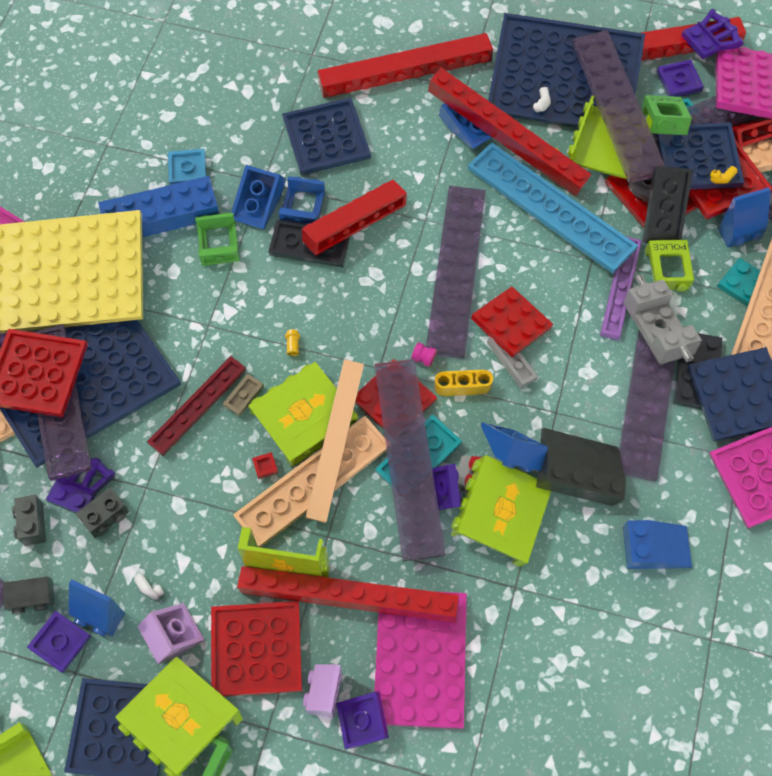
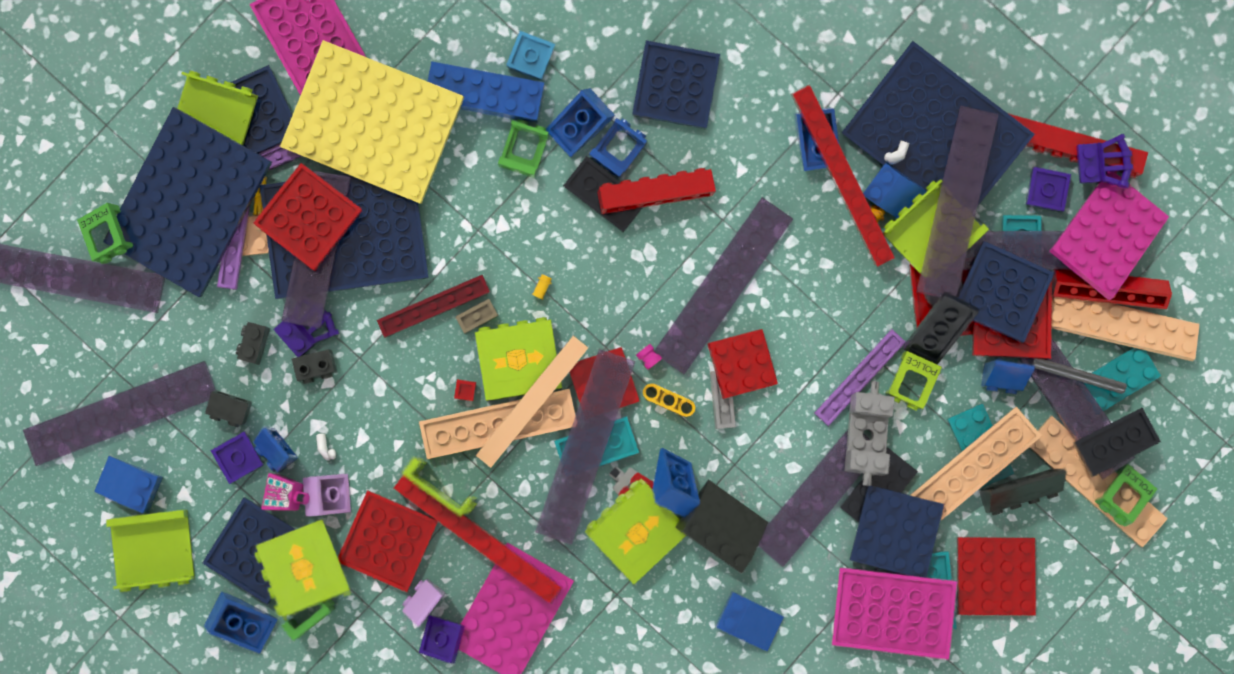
camera: 20 degrees right, 20 degrees up
red brick [317,33,493,98] -> none
dark purple plate [430,464,462,511] -> none
dark azure plate [468,143,638,274] -> none
bright green window [641,95,692,135] -> none
yellow arm [710,166,738,184] -> none
none -> torso [262,473,309,511]
none -> blue slope [863,162,927,218]

